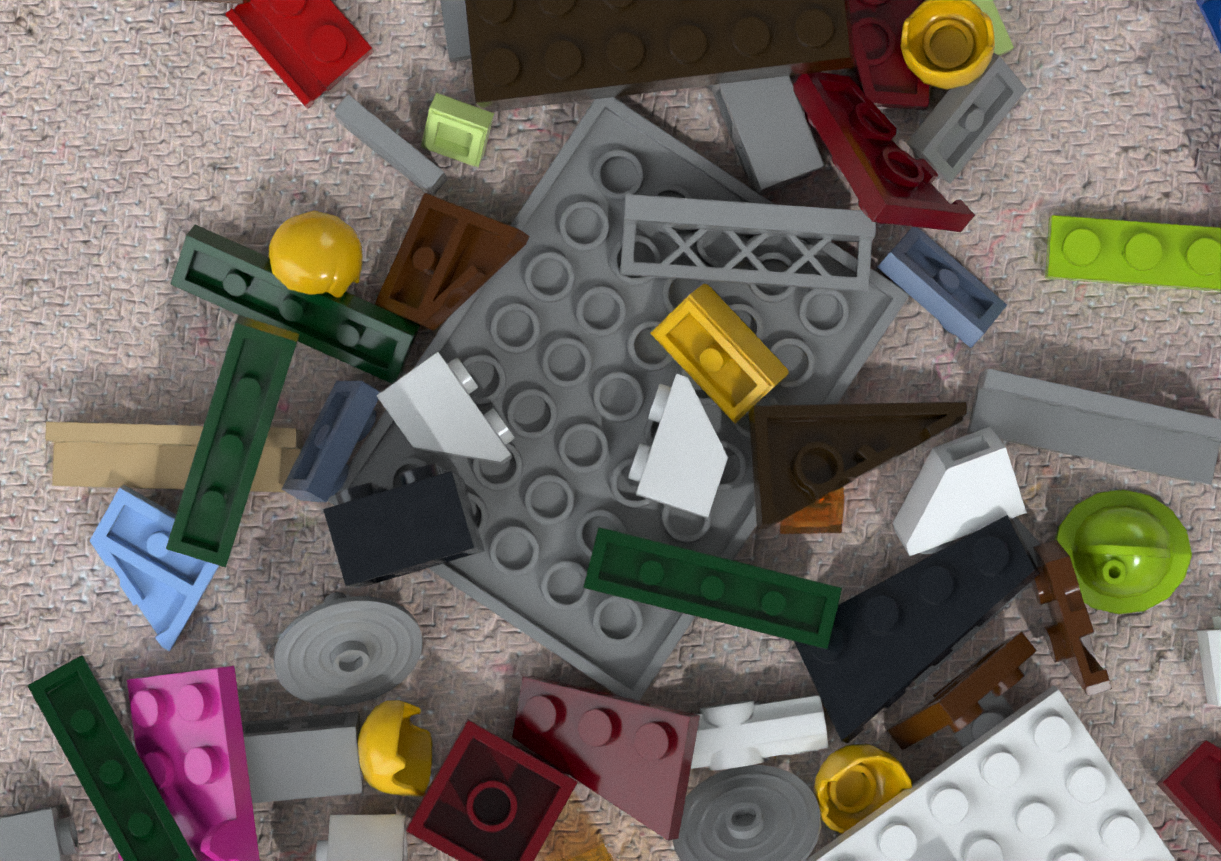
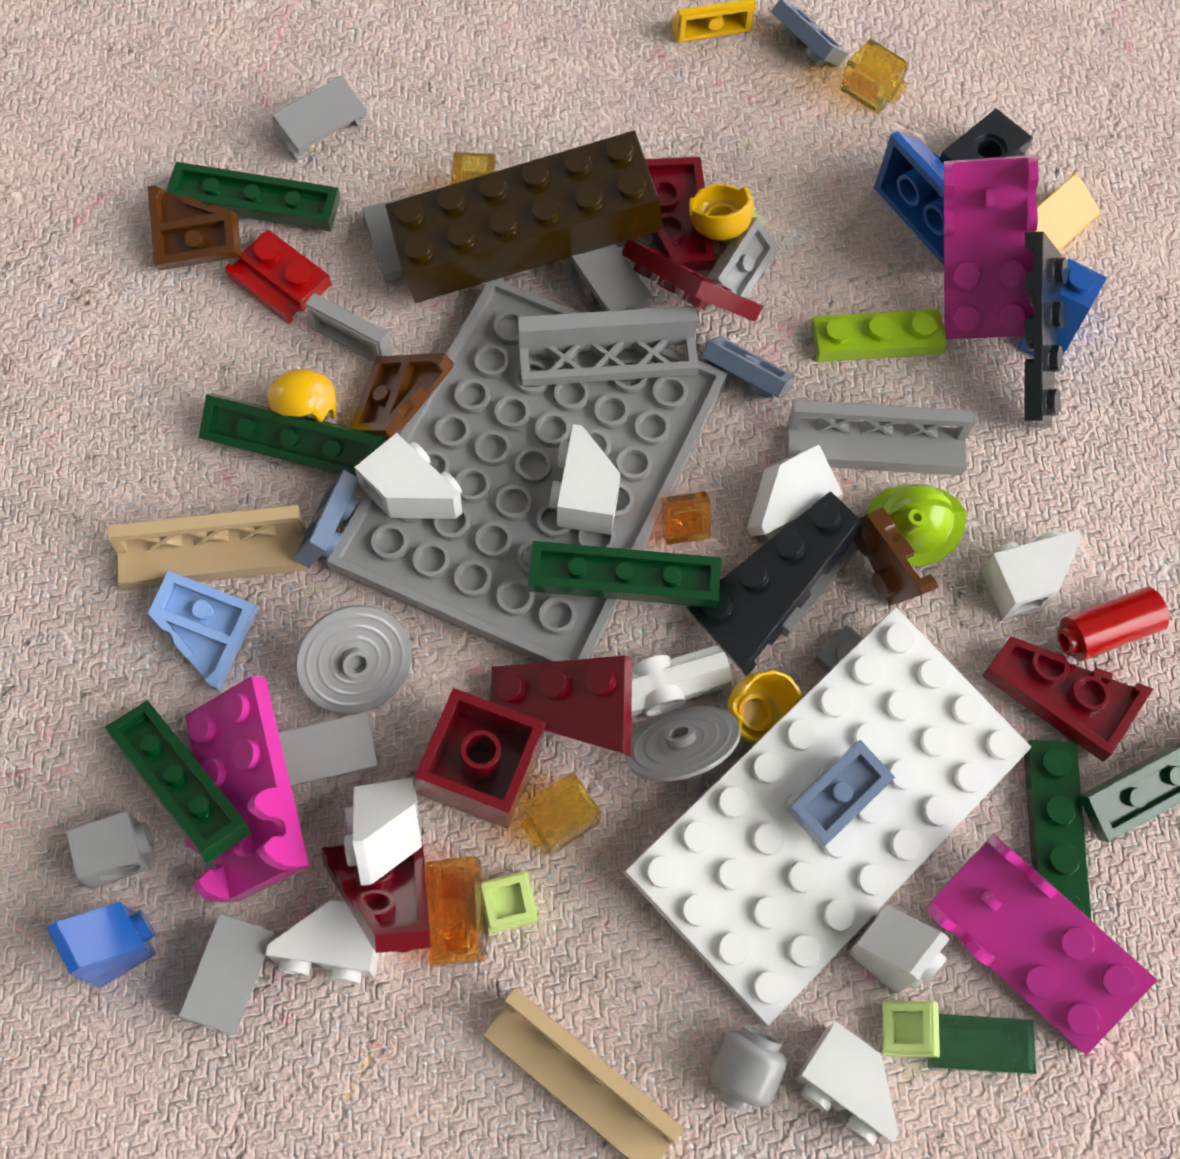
camera: 15 degrees left, 20 degrees down
dark green plate [166,315,299,568] -> none
black brick [323,463,485,587] -> none
yellow hair [357,700,433,797] -> none
yellowish green tile [421,93,494,167] -> none
yellow slope [650,284,789,424] -> none
dark brown wing [749,402,967,529] -> none
reddish brown wing [887,631,1037,750] -> none

